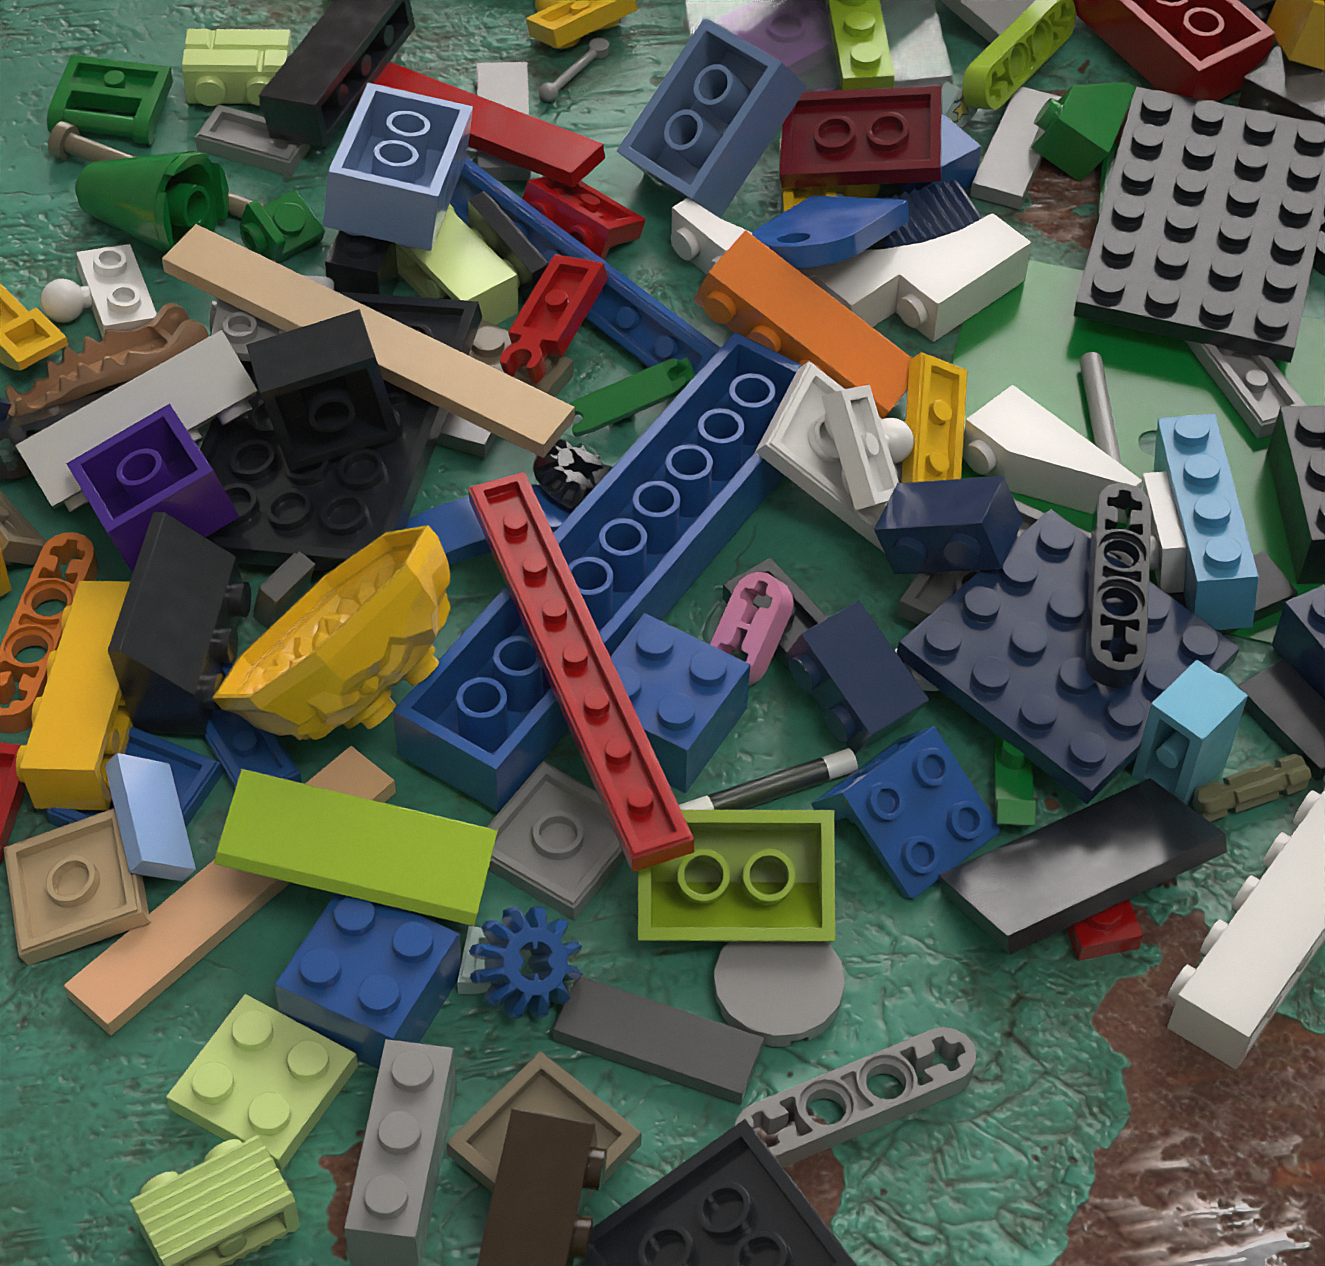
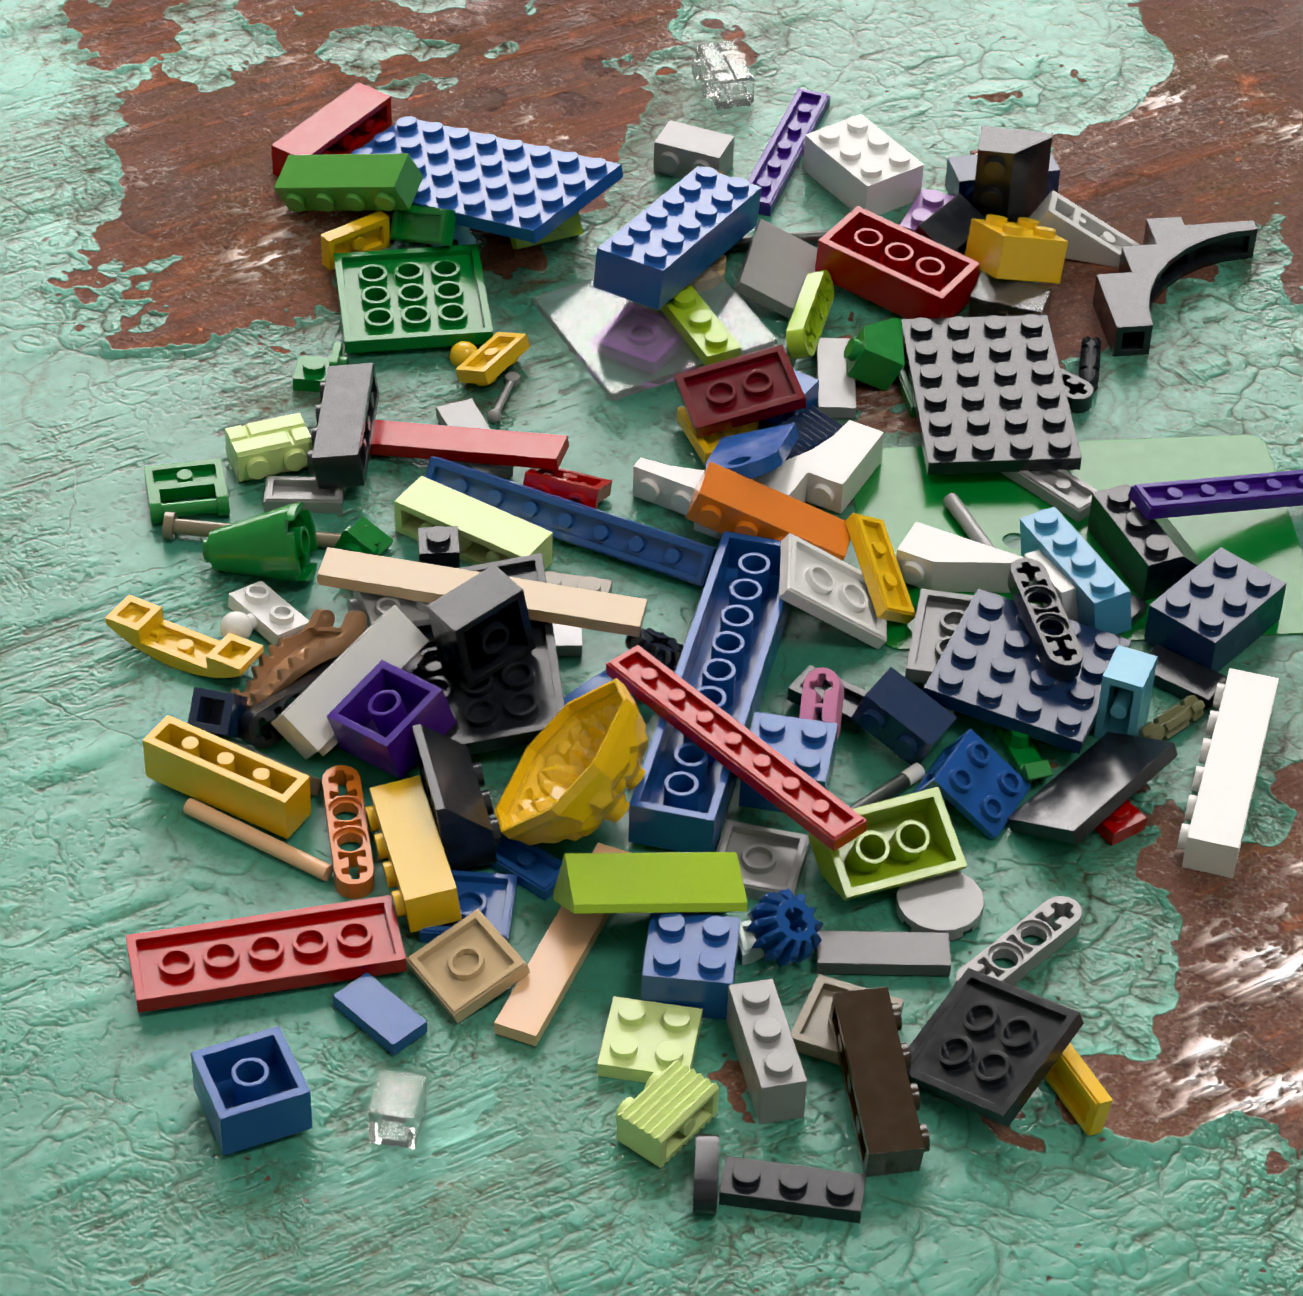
camera: 20 degrees left, 10 degrees down
light blue tile [105,753,196,881] -> none
dark grey tile [253,551,315,629] -> none
medium blue brick [323,83,473,251] -> none
black tile [468,191,548,299] -> none
red plate [500,254,608,384] -> none
green piece [570,357,696,437] -> none
medium blue brick [617,17,807,218] -> none
white plate [822,385,914,511] -> none
dark blue brick [874,476,1023,574] -> none

